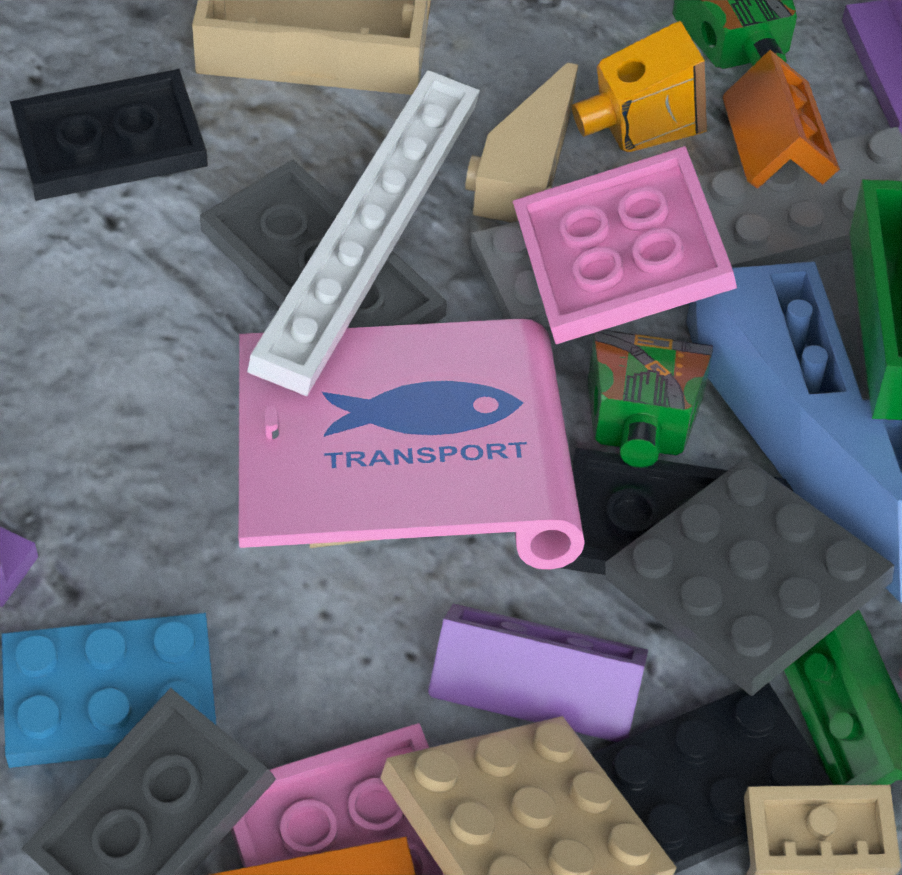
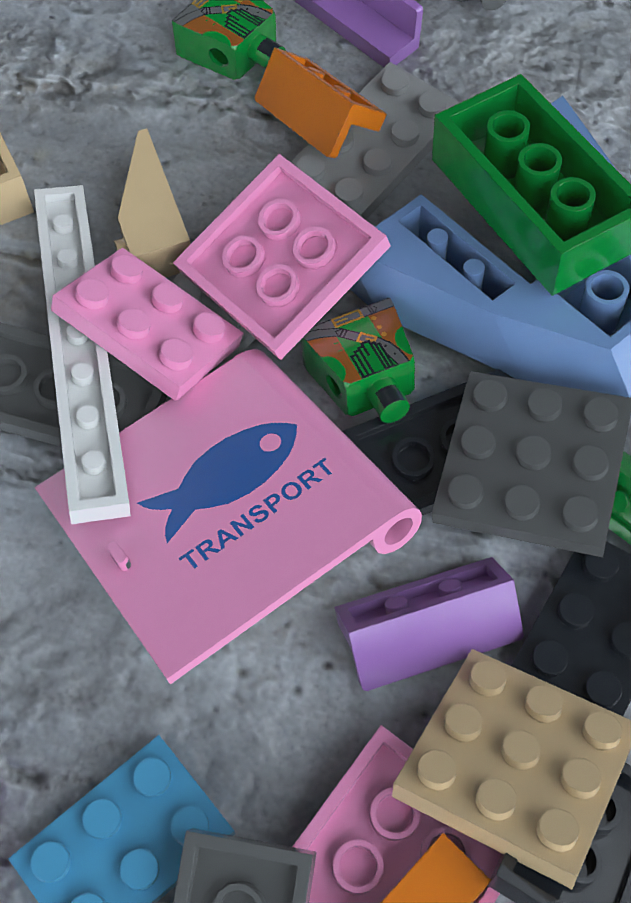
camera: 30 degrees left, 10 degrees up
light orange torso [572,21,707,152] -> none
none -> bright pink plate [51,247,244,401]

